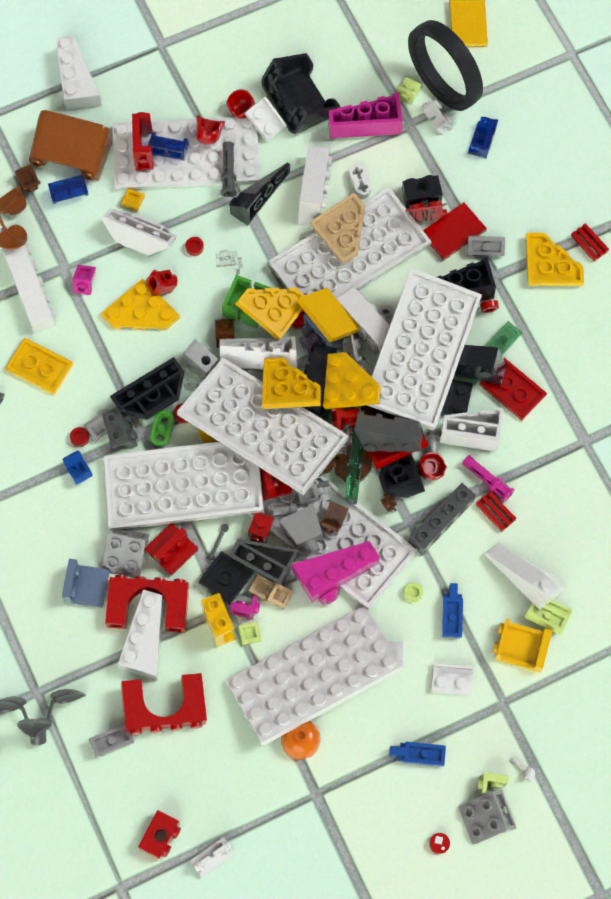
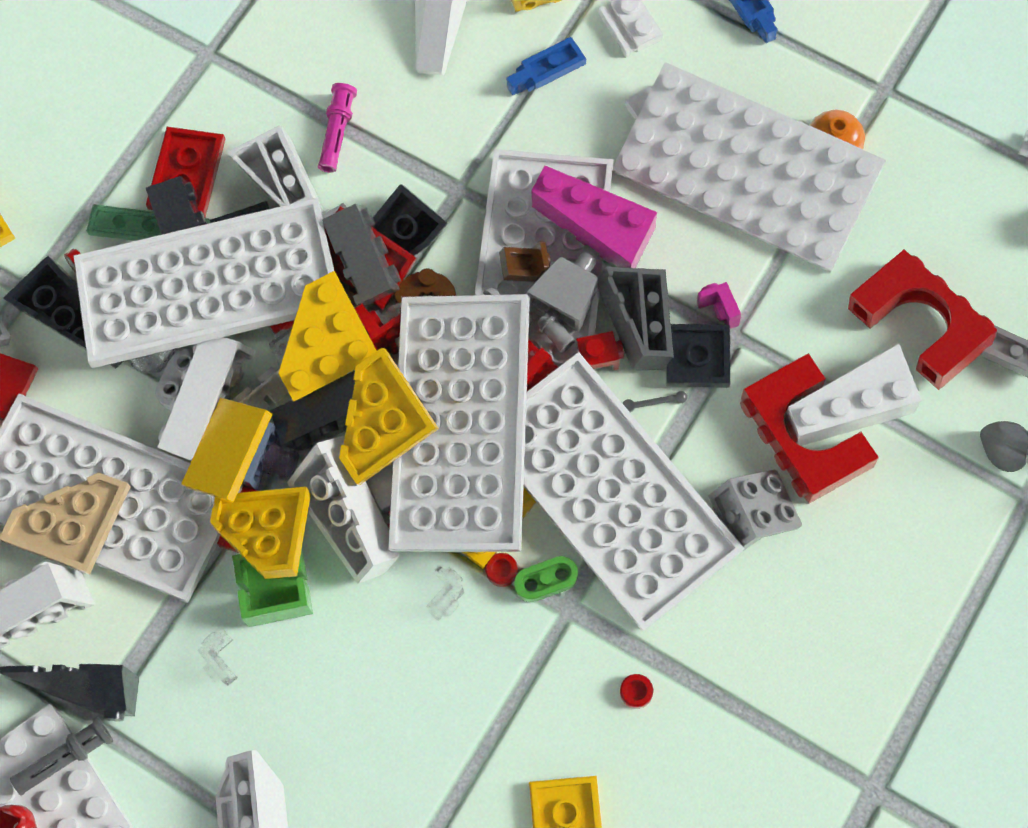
camera: 115 degrees left, 0 degrees up
blue bracket [62,450,93,485] -> none
sand blue bracket [62,558,110,608] -> none
light grey plate [84,414,107,442] -> none
yellow plate [101,278,180,330] -> none
dark grey bracket [102,407,138,449] -> none
black wedge [110,357,185,420] -> none
red bracket [145,523,198,576] -> none
red brick [146,270,178,296] -> none
light grey torso [180,339,218,379] -> none
red tile [185,237,204,256] -> none
yellow panel [201,593,235,648] -> none
reddish brown bracket [215,318,235,348] -> none
yellowish green tile [238,621,262,646] -> none
tan slope [248,574,293,609] -> none
clear green tile [345,425,364,505] -> none
reddish brown plate [380,494,397,512] -> none
yellowish green tile [403,582,423,603] -> none
dark grey brick [408,483,476,556] -> none
red hair [417,452,447,481] -> none
red tile [475,491,517,532] -> none

